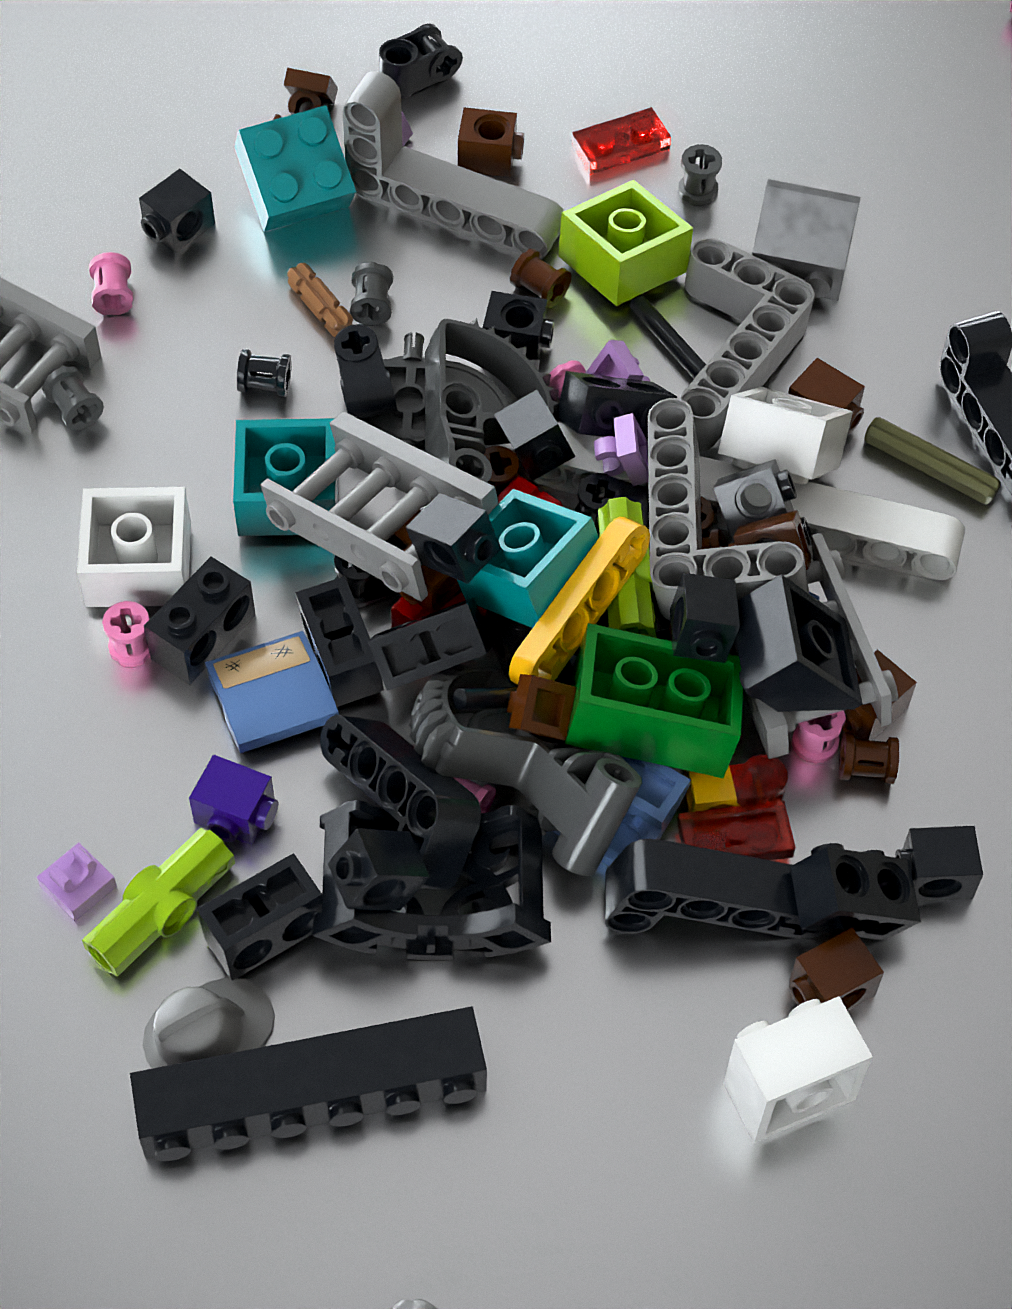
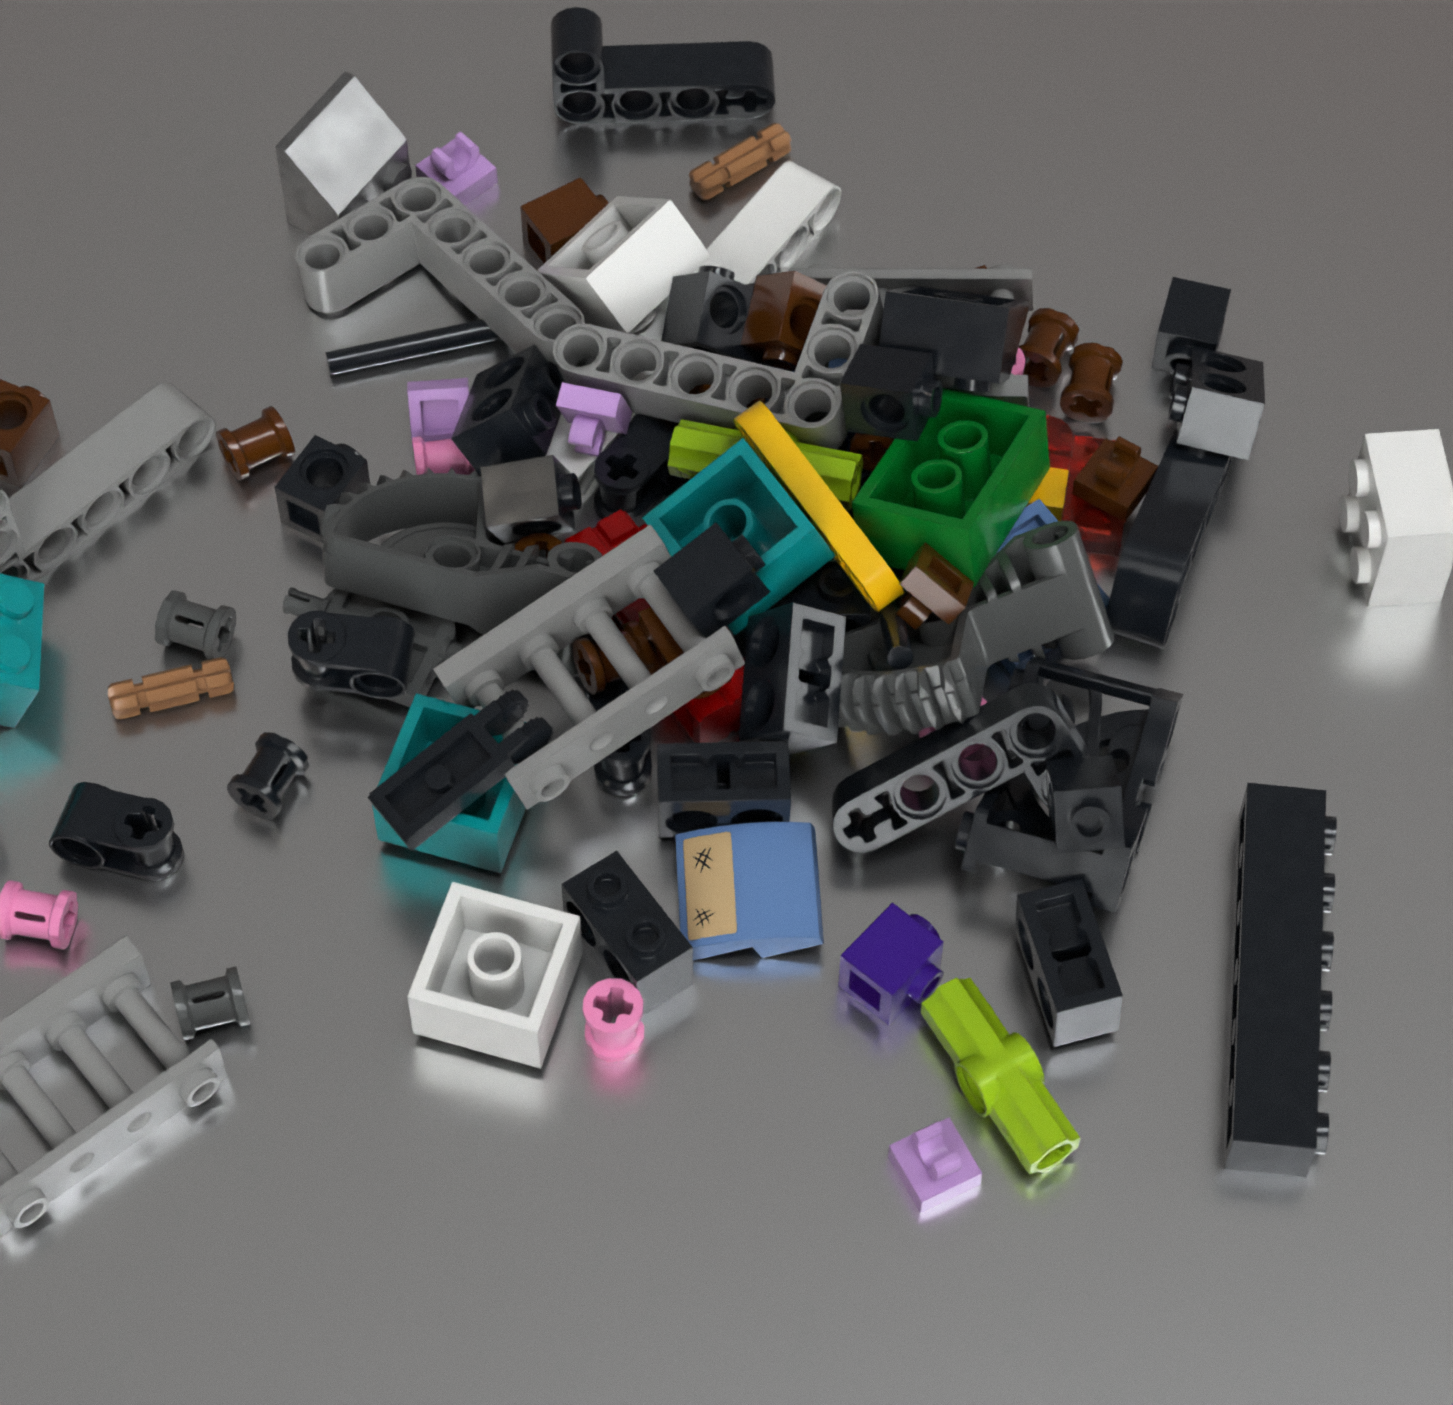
camera: 70 degrees left, 0 degrees up
light grey piece [142,977,275,1068] -> none
lime brick [558,180,693,306] -> none
clear red plate [571,107,671,175] -> none
dark grey bush [678,144,722,206] -> none
reddish brown brick [789,927,884,1010] -> none
olive axle [864,417,1001,505] -> none
none -> black piece [49,782,184,881]
none -> black hinge [367,689,554,852]
none -> lavender tile [415,131,498,205]
none -> medium nougat axle [689,123,791,200]
none -> reddish brown bush [1059,342,1123,423]
none -> reddish brown tile [1072,436,1158,522]

